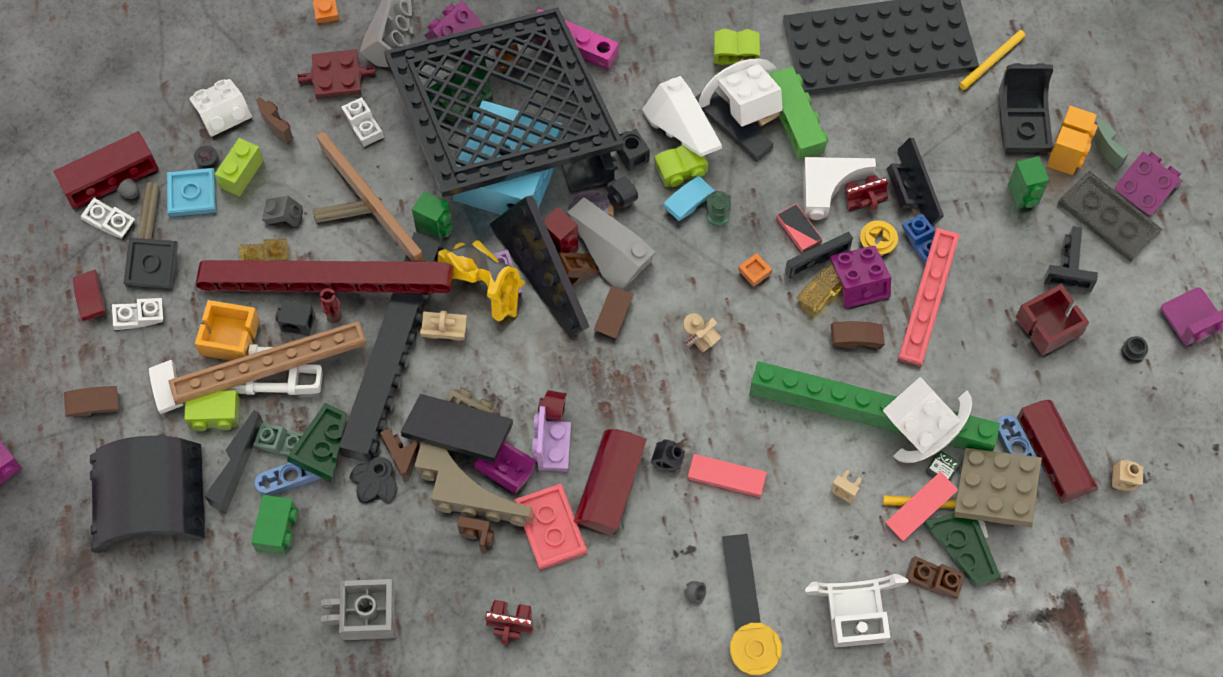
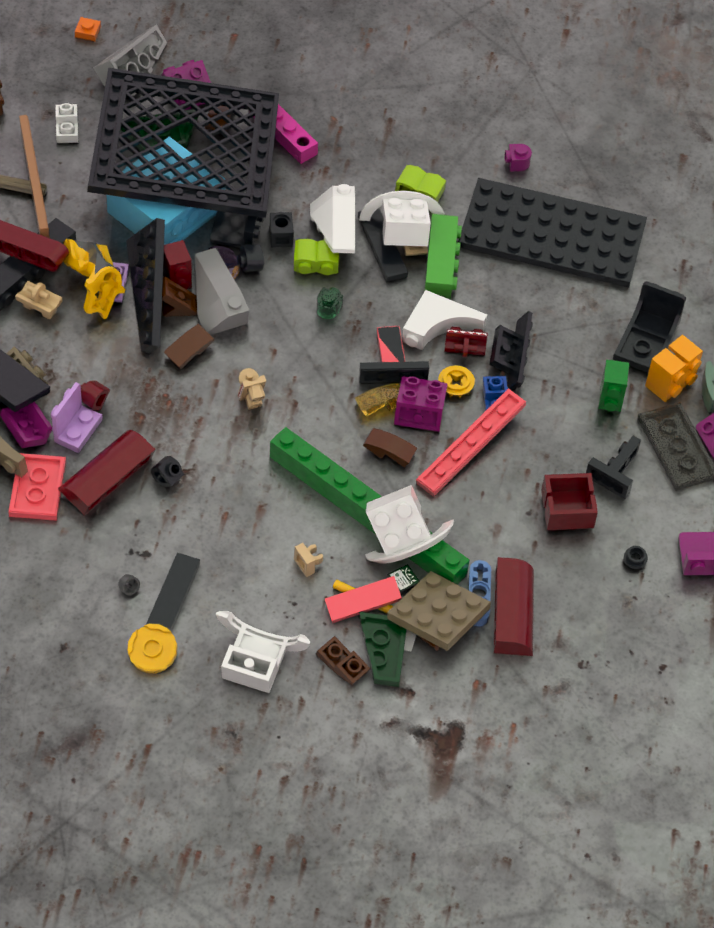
camera: 20 degrees right, 10 degrees down
dark red plate [297,49,376,99] -> none
green brick [412,191,453,241] -> none
medium azure slope [663,176,715,221] -> none
coral tile [688,454,767,498] -> none
orange plate [738,253,772,287] -> none
yellow bar [959,30,1026,90] -> none
tan plate [1112,460,1143,491] -> none

